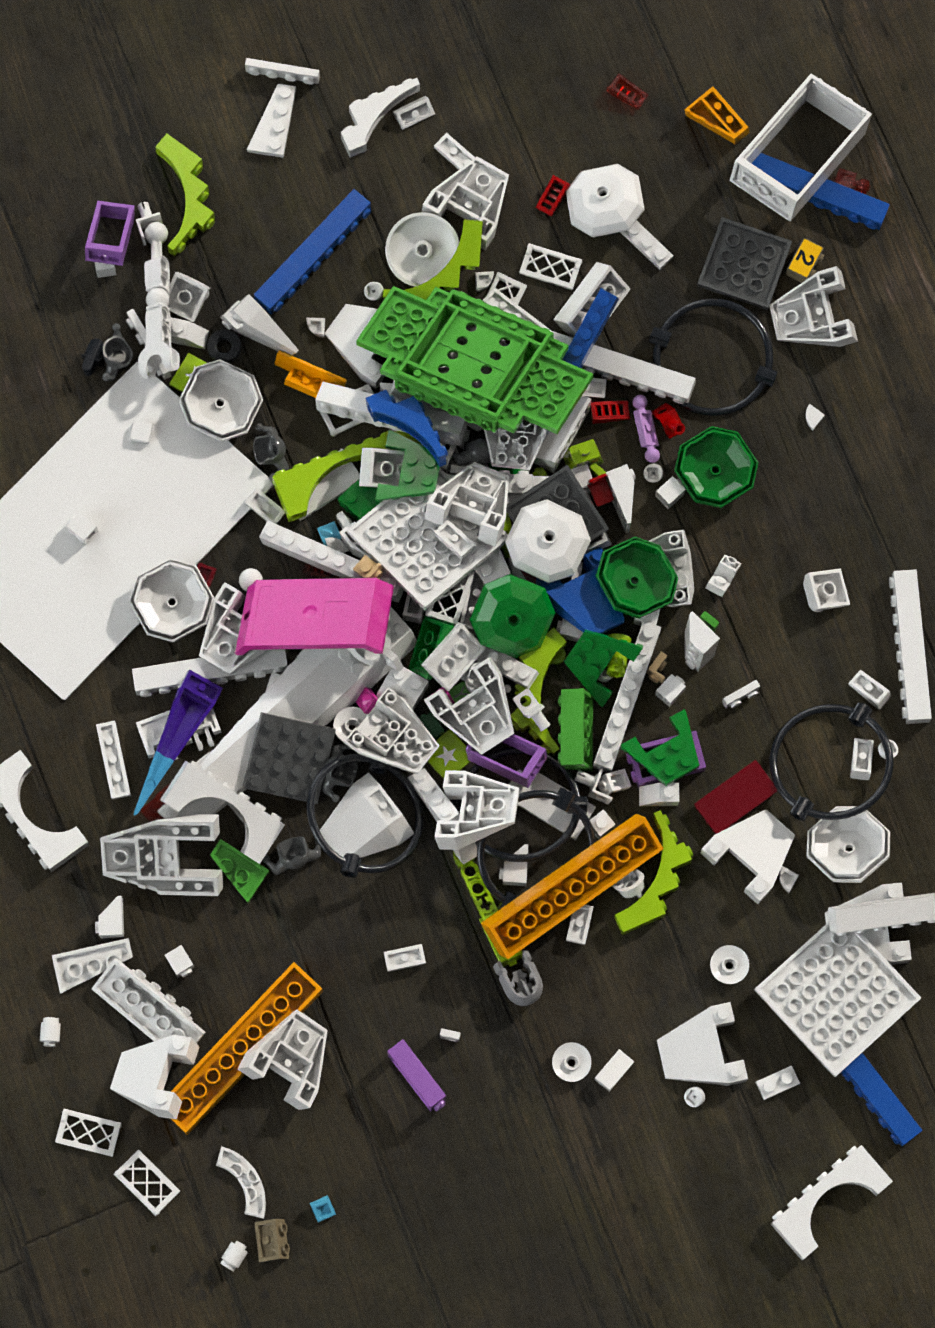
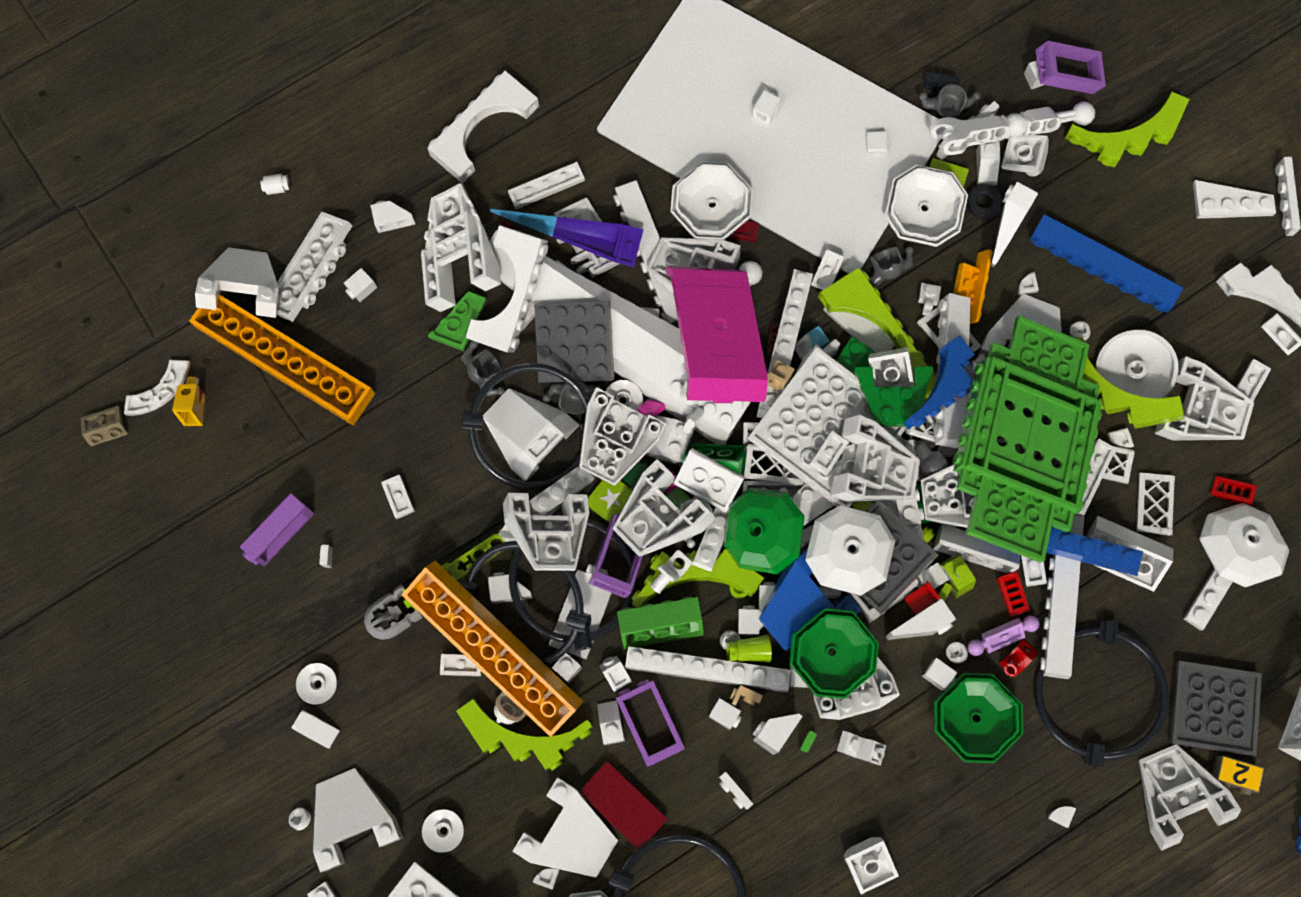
camera: 85 degrees right, 0 degrees up
white wing [52,938,133,994] -> none
white window [55,1109,122,1157] -> none
white window [114,1149,180,1216] -> none
white bracket [136,202,163,246] -> none
white brick [220,1241,248,1272] -> none
white wedge [237,1010,328,1110] -> none
medium azure tile [310,1195,336,1222] -> none
green wing [564,629,643,707] -> none
white bracket [575,769,613,804] -> none
green wing [620,709,700,786] -> none
none -> yellow torso [172,377,205,426]
none -> white plate [918,283,941,316]

